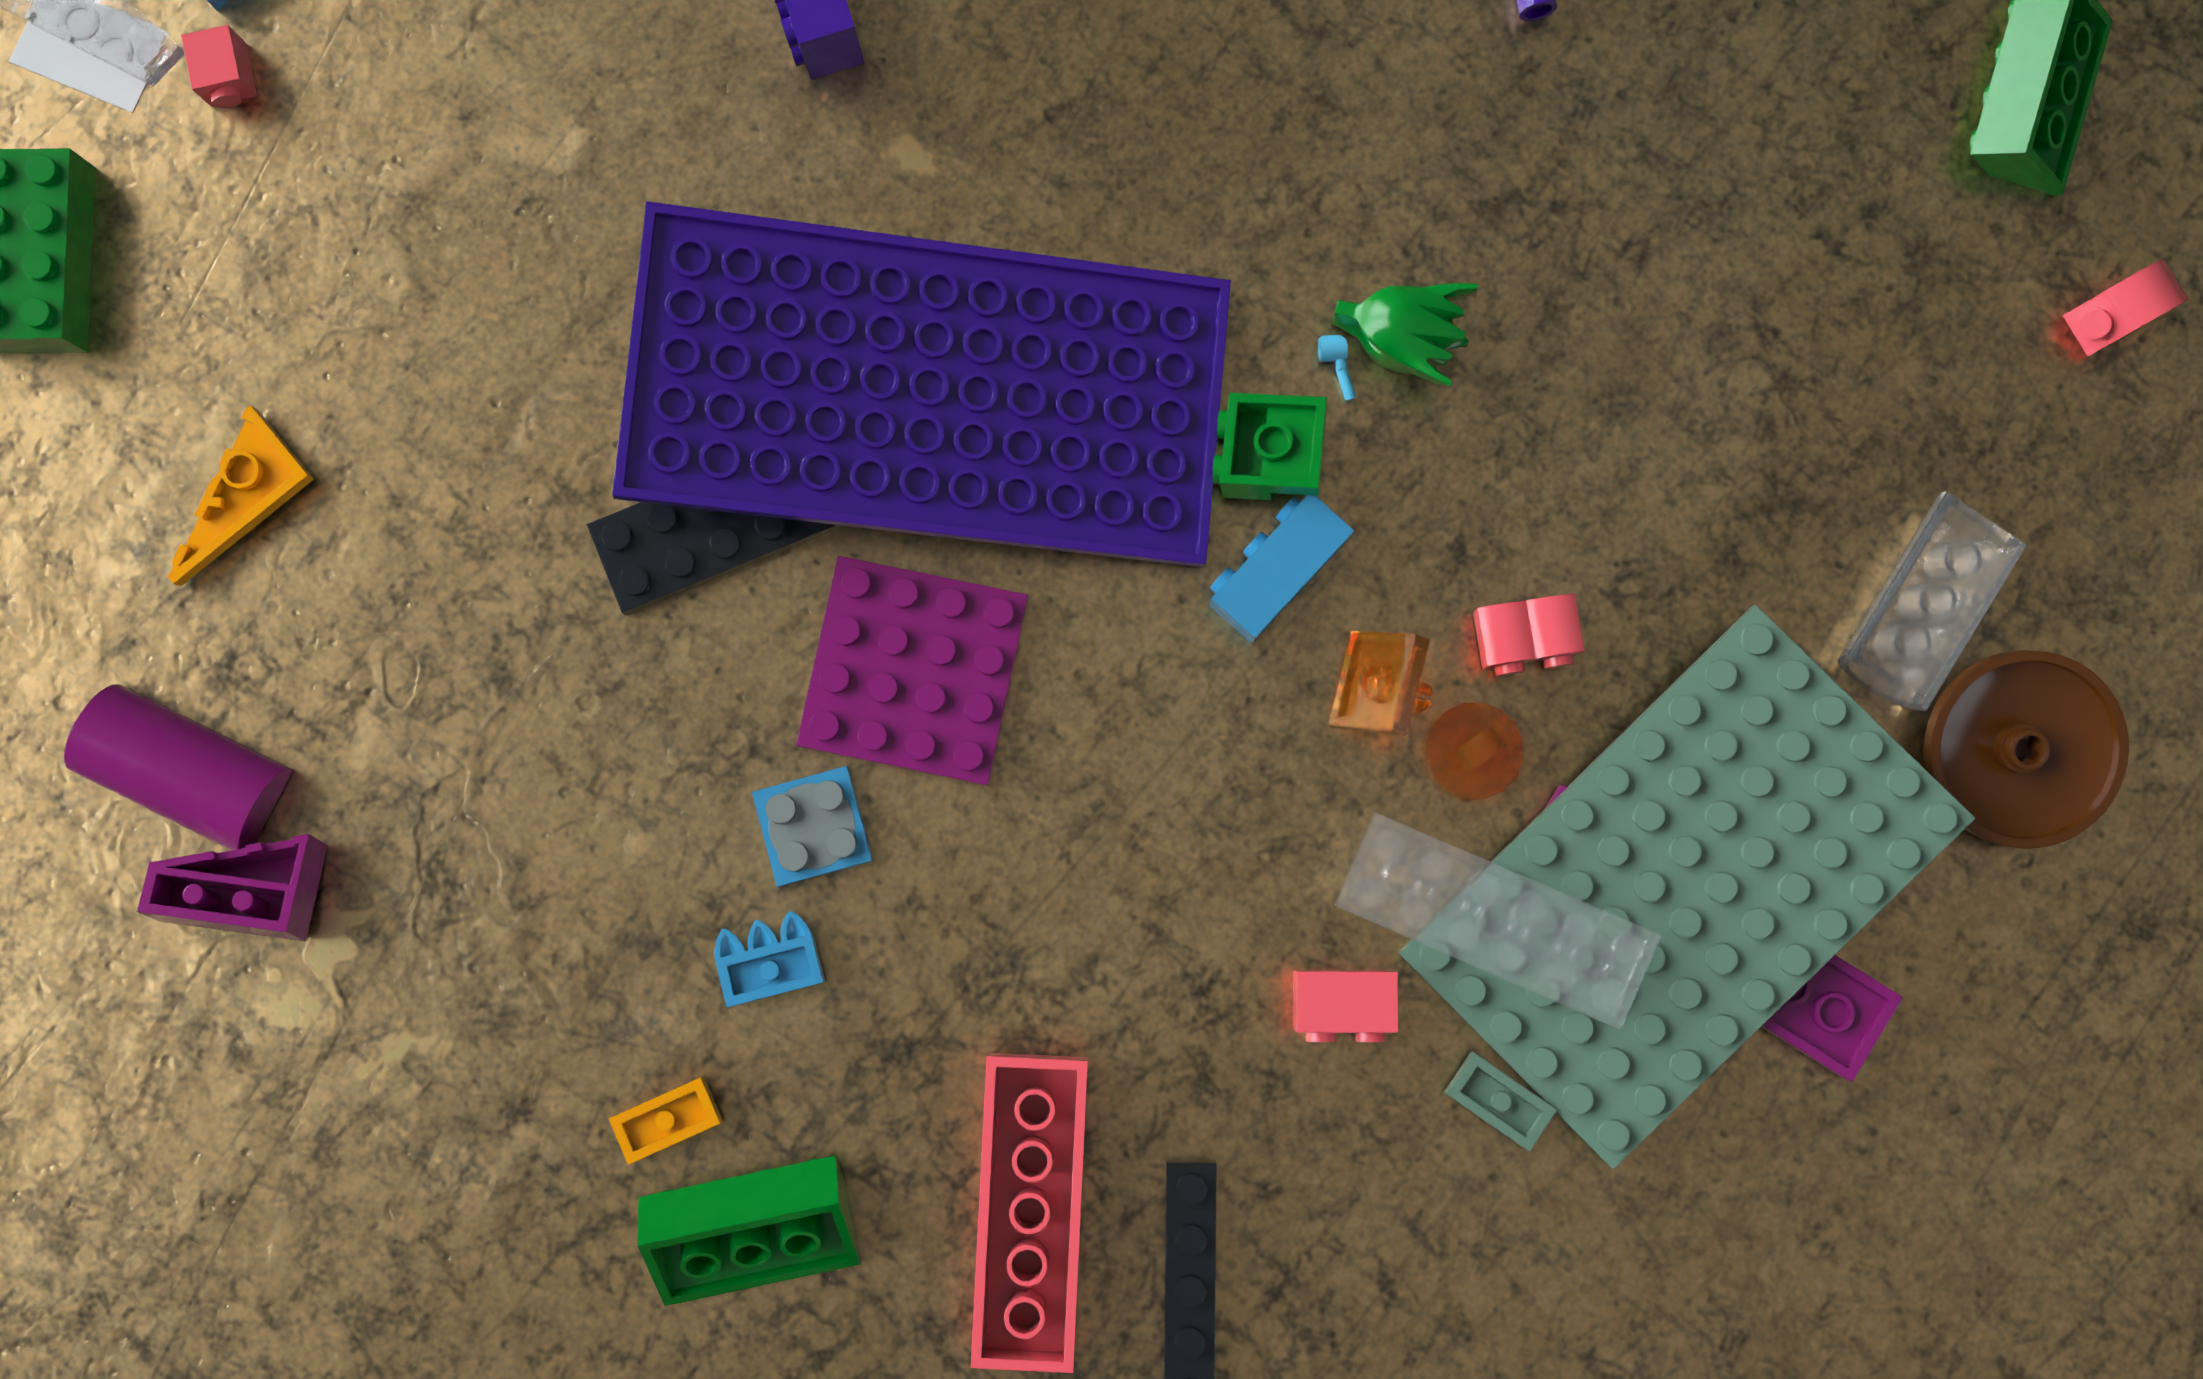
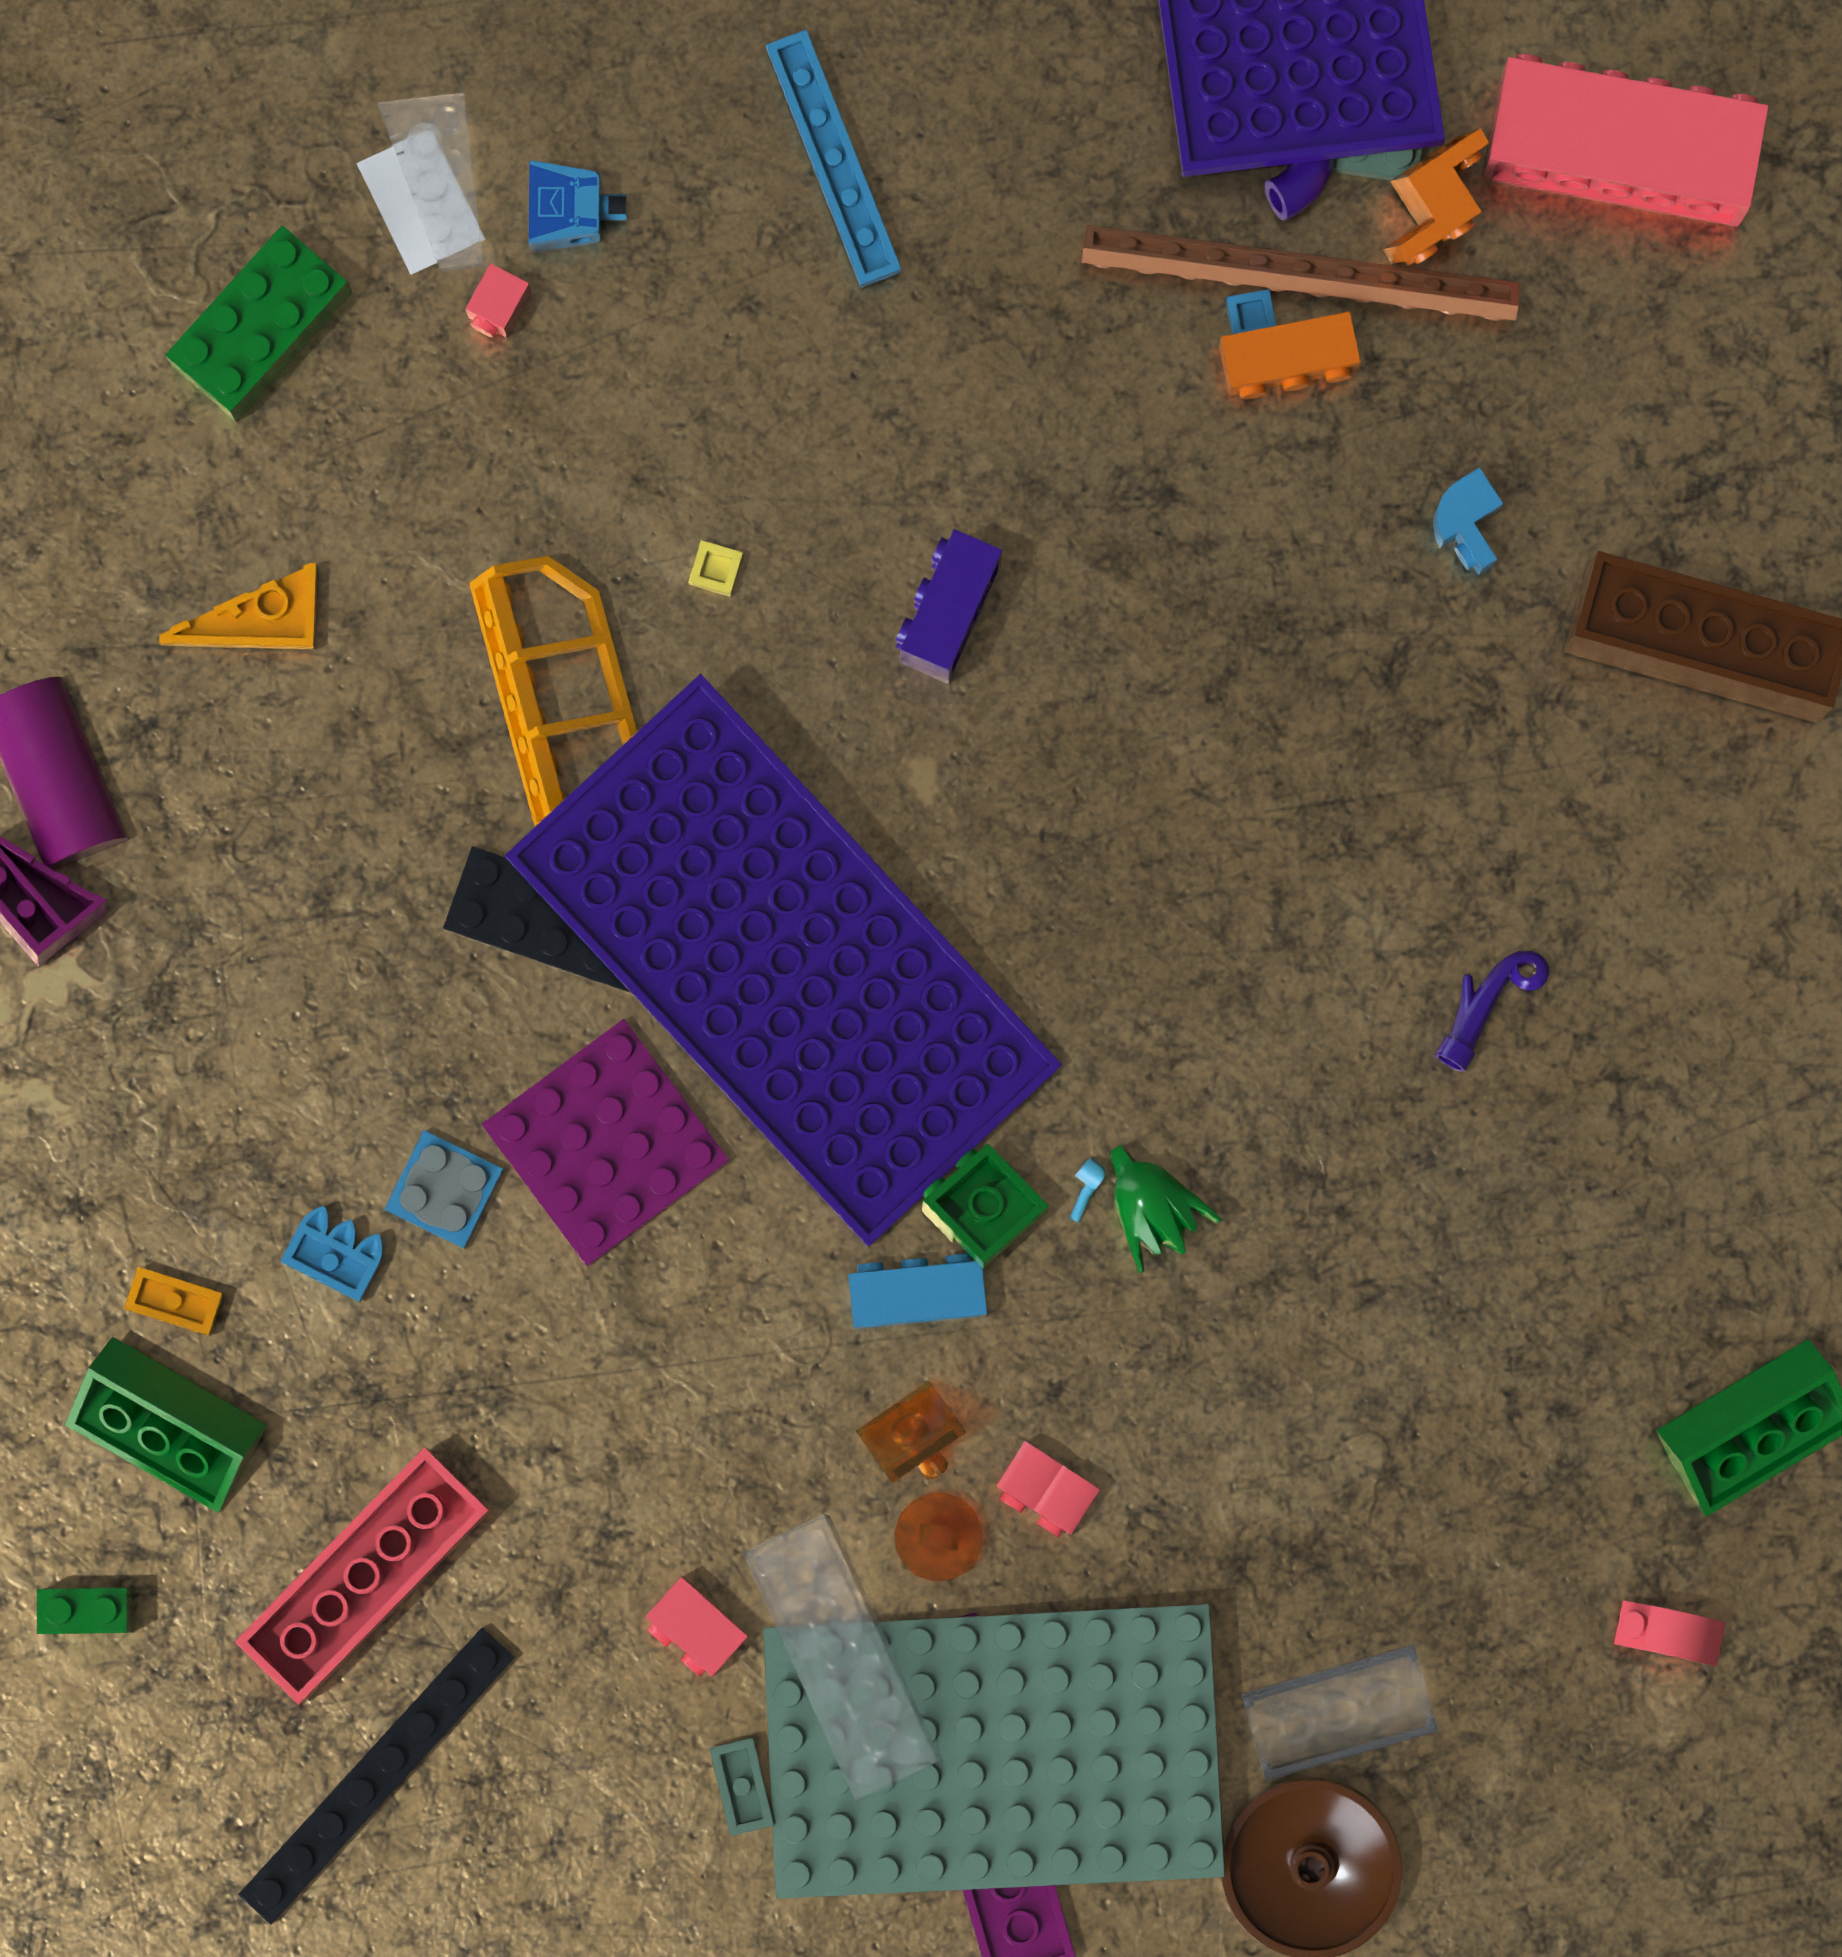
camera: 40 degrees right, 0 degrees up
none -> light orange plate [469,556,637,827]
none -> light yellow tile [688,540,743,597]

